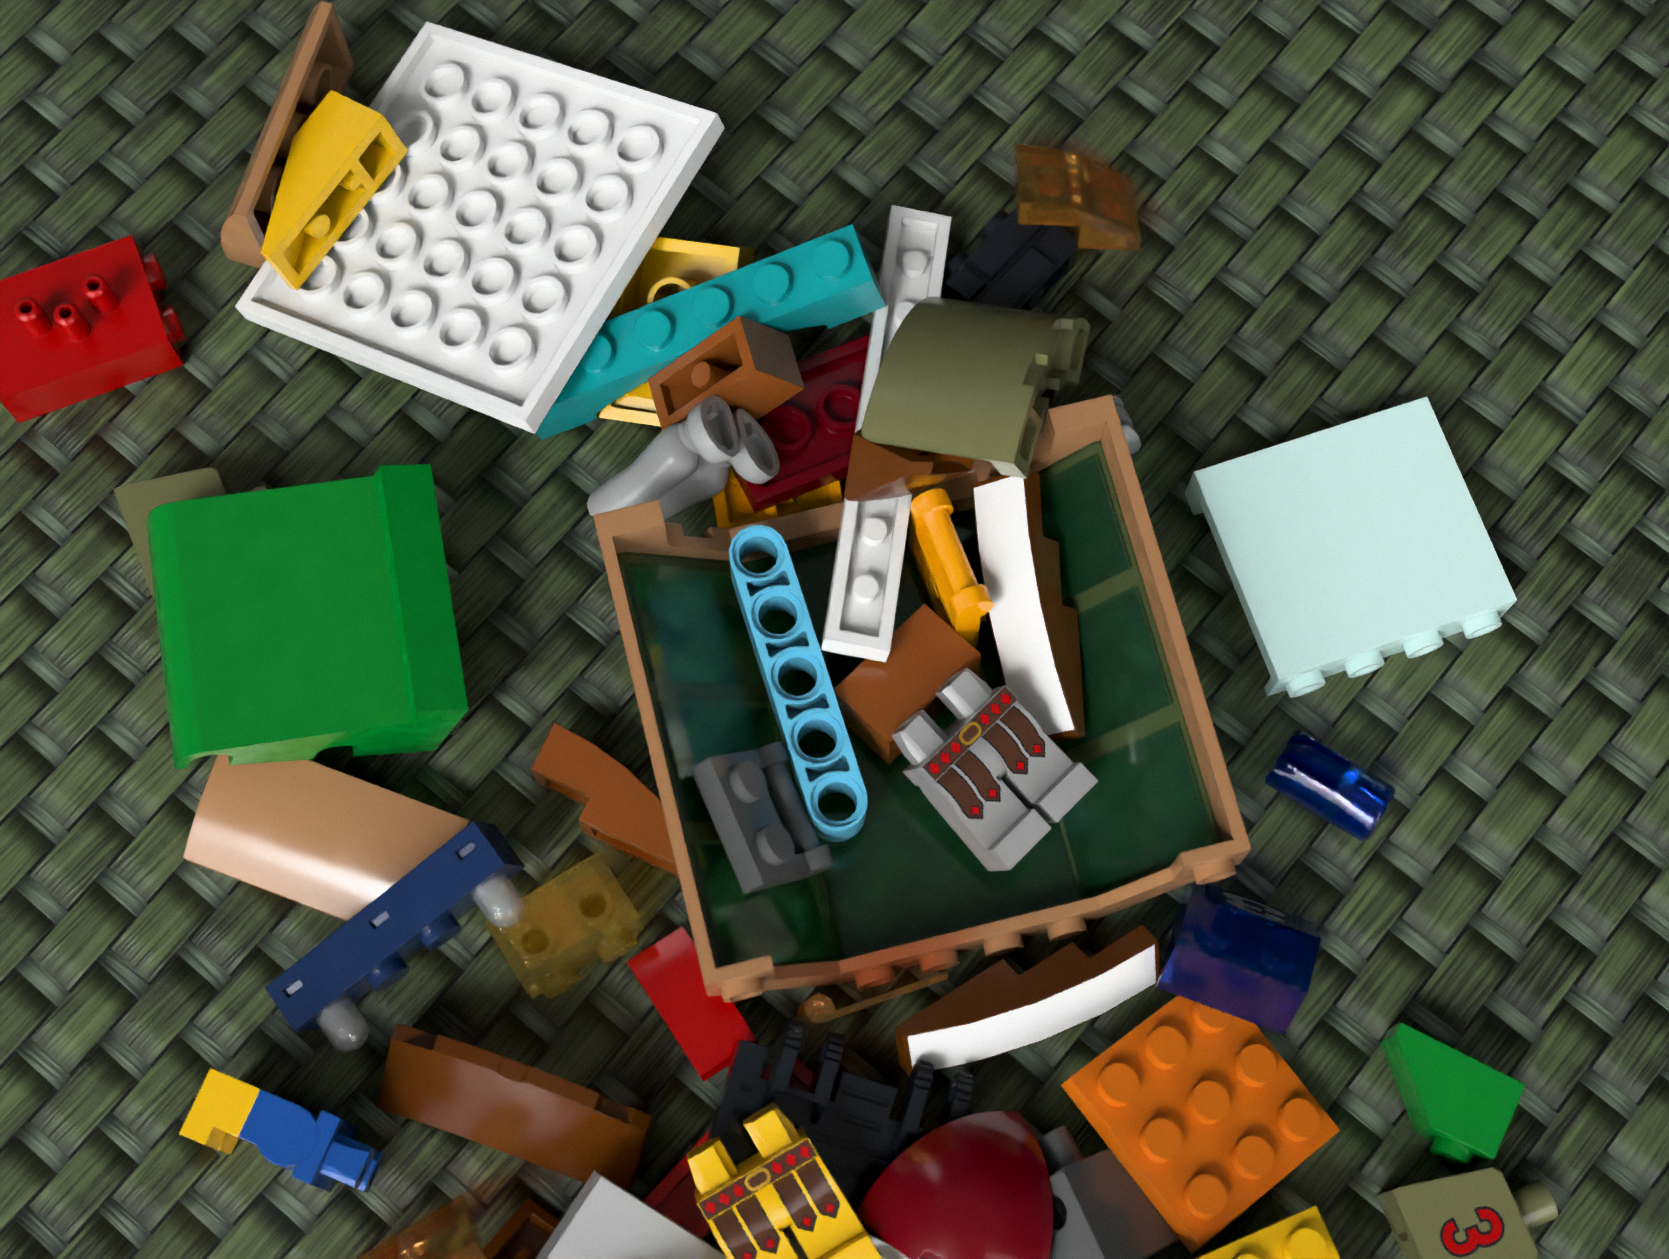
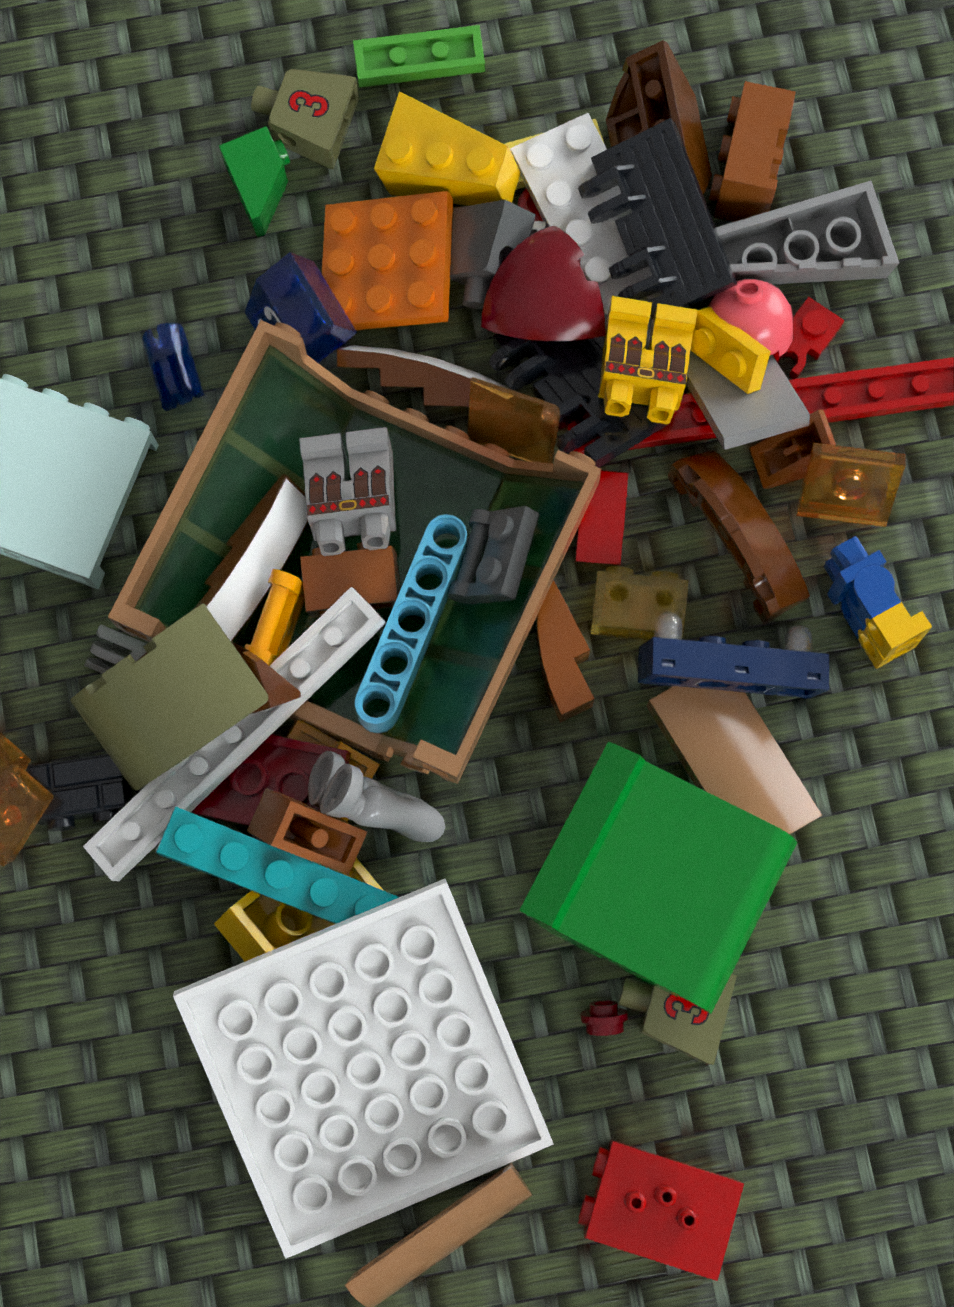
camera: 135 degrees left, 5 degrees up
yellow slope [260,90,408,291] -> none
none -> dark red plate [580,1000,628,1036]

